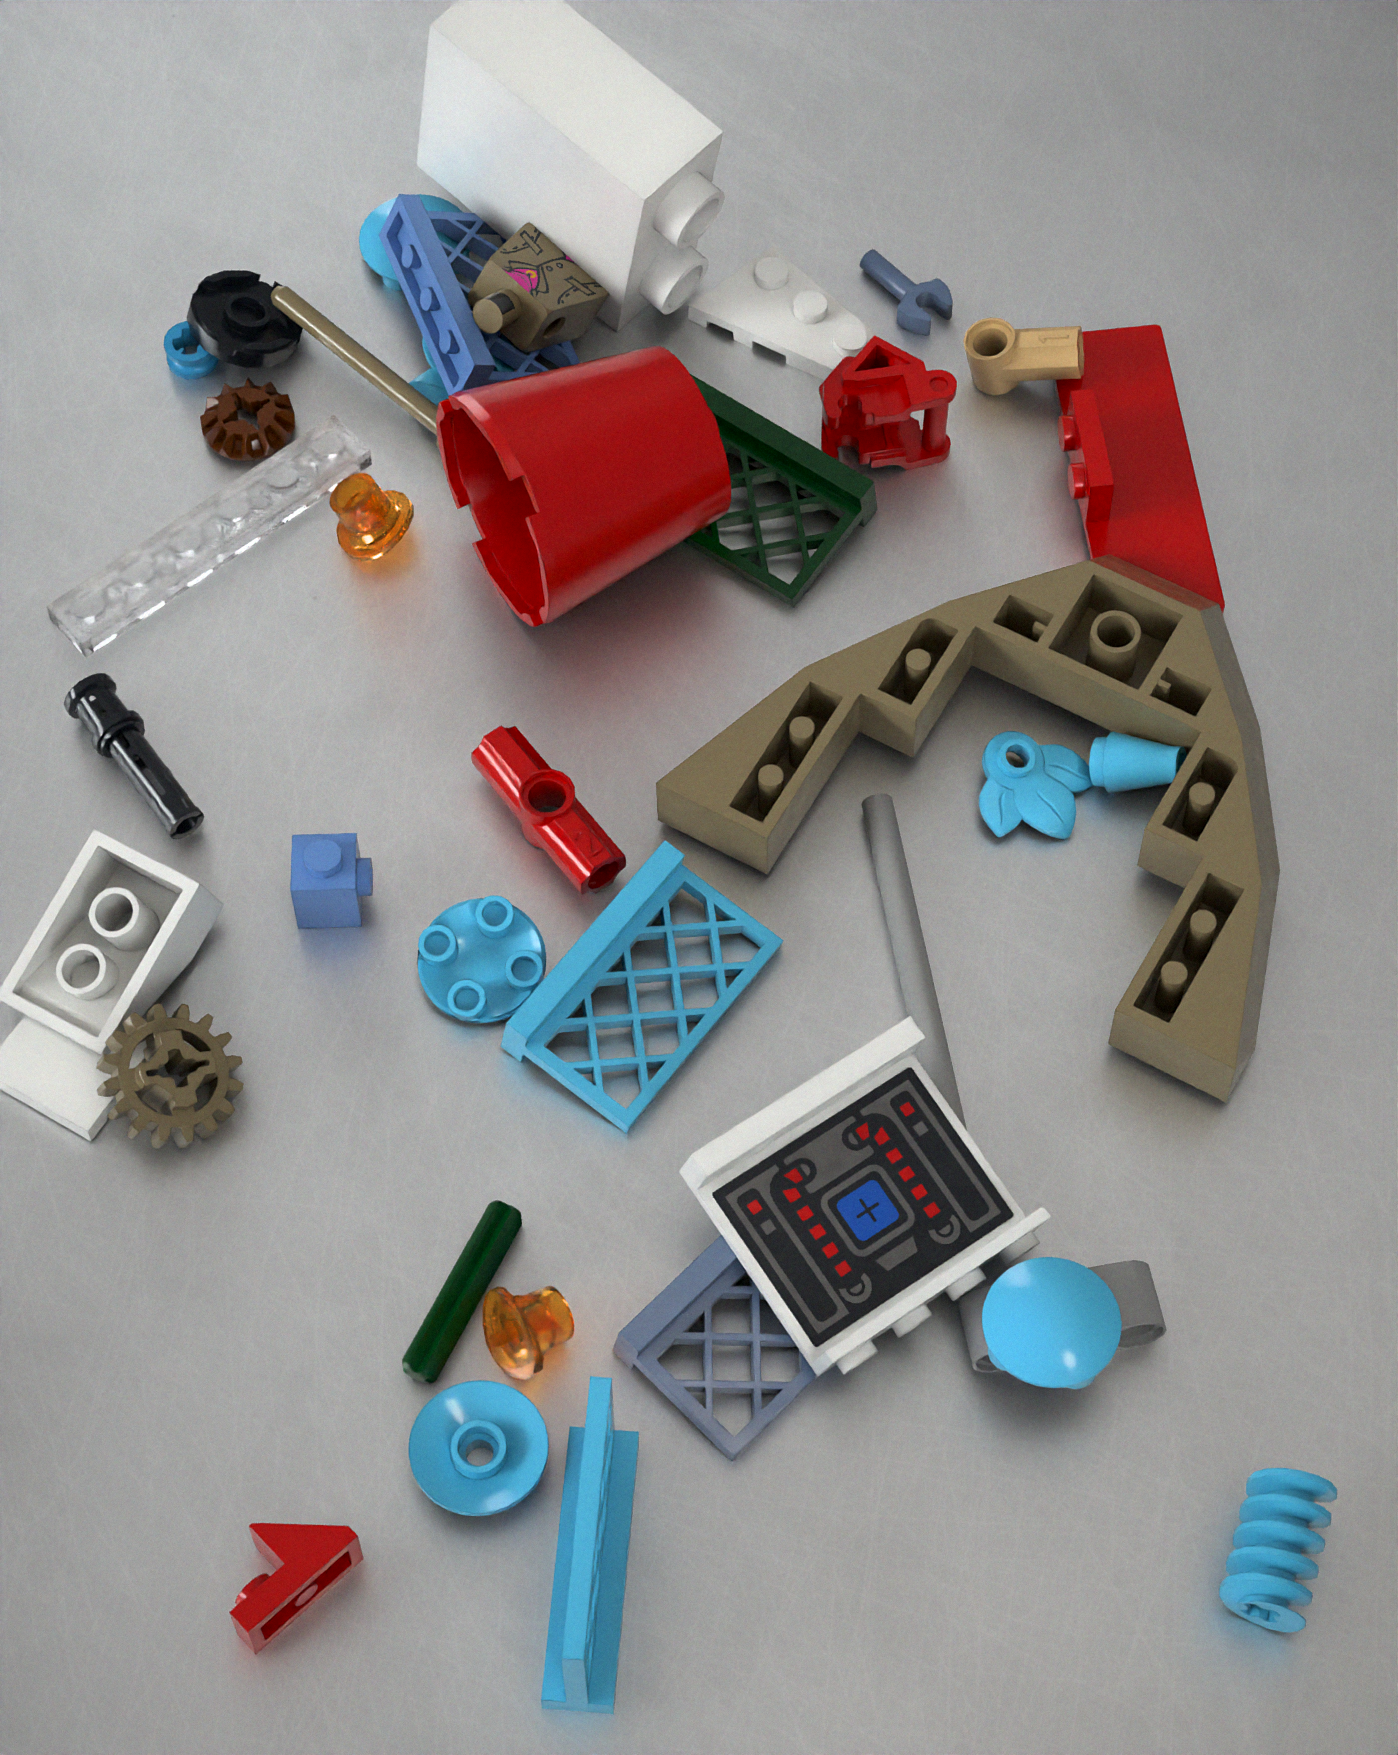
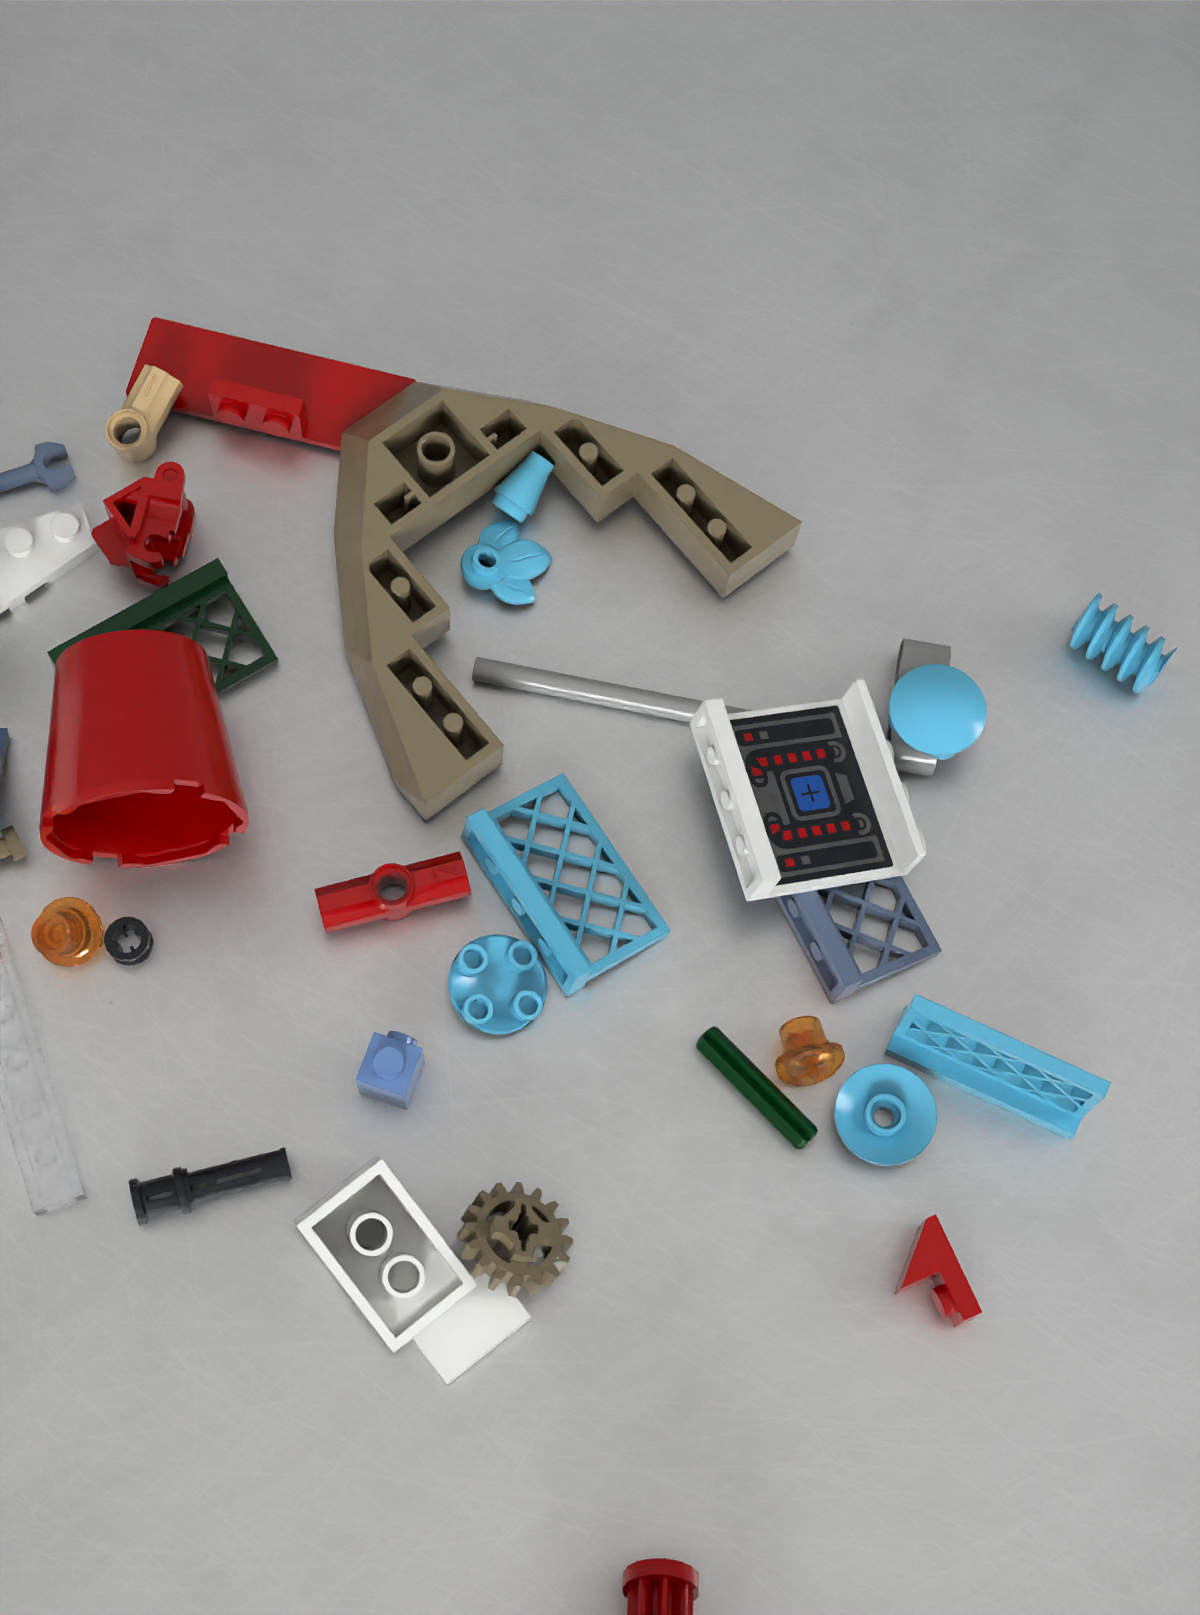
camera: 75 degrees left, 10 degrees up
none -> black bush [104,917,154,966]

